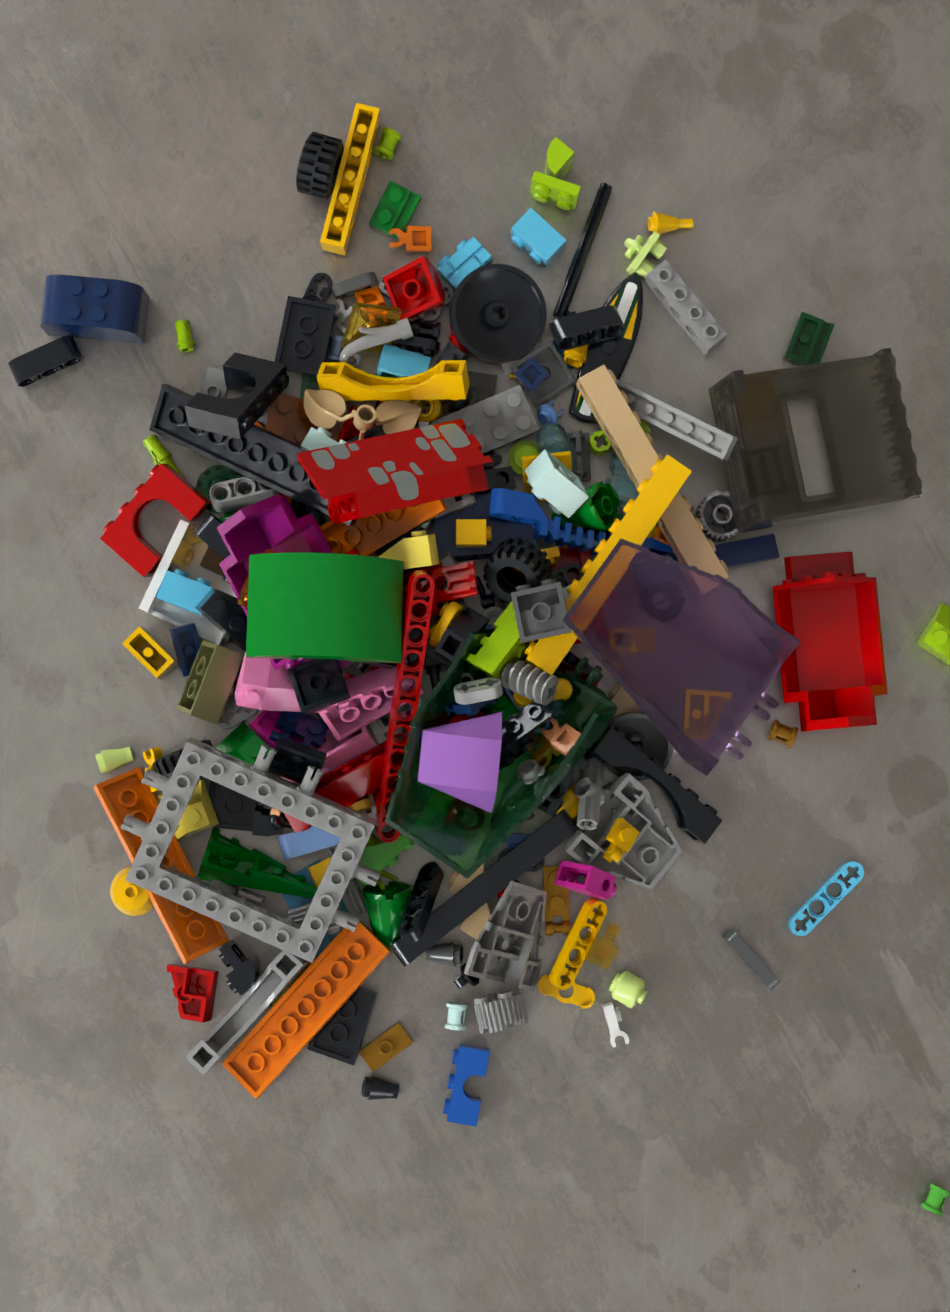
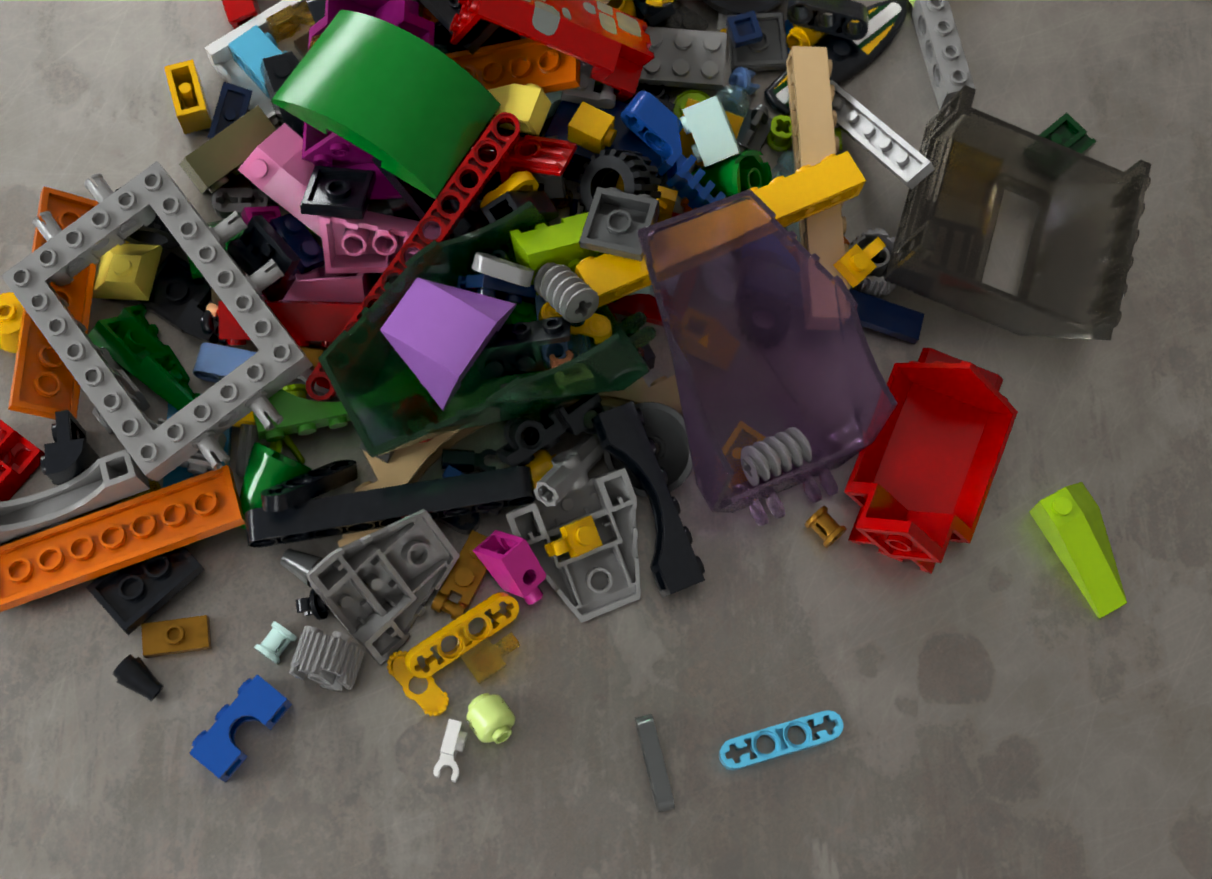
camera: 25 degrees right, 15 degrees down
yellowish green cone [95,747,134,773] -> none
none -> light grey piece [740,427,812,486]
none -> yellow plate [833,237,886,288]

